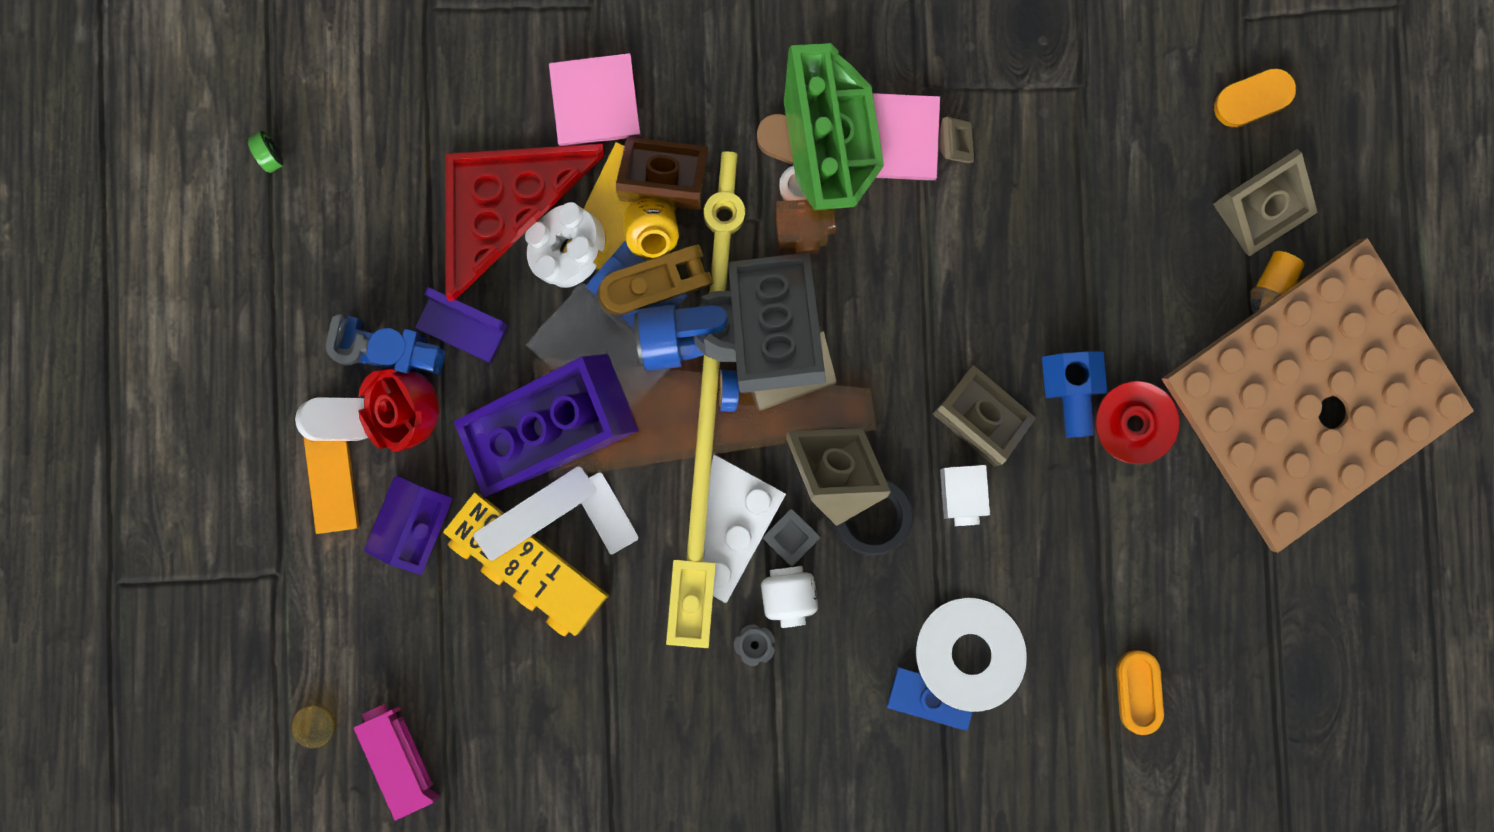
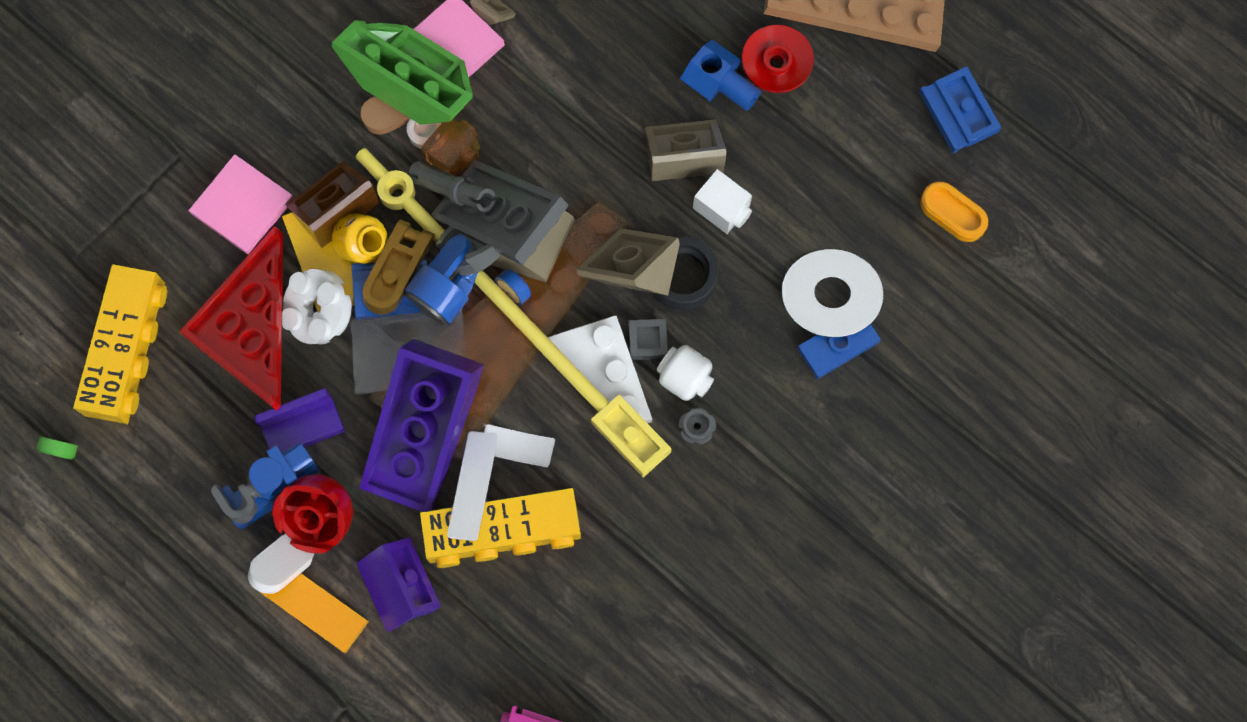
camera: 50 degrees left, 10 degrees down
none -> yellow brick [73,264,167,424]
none -> dark grey pin [409,161,496,212]
none -> blue plate [919,66,1001,154]

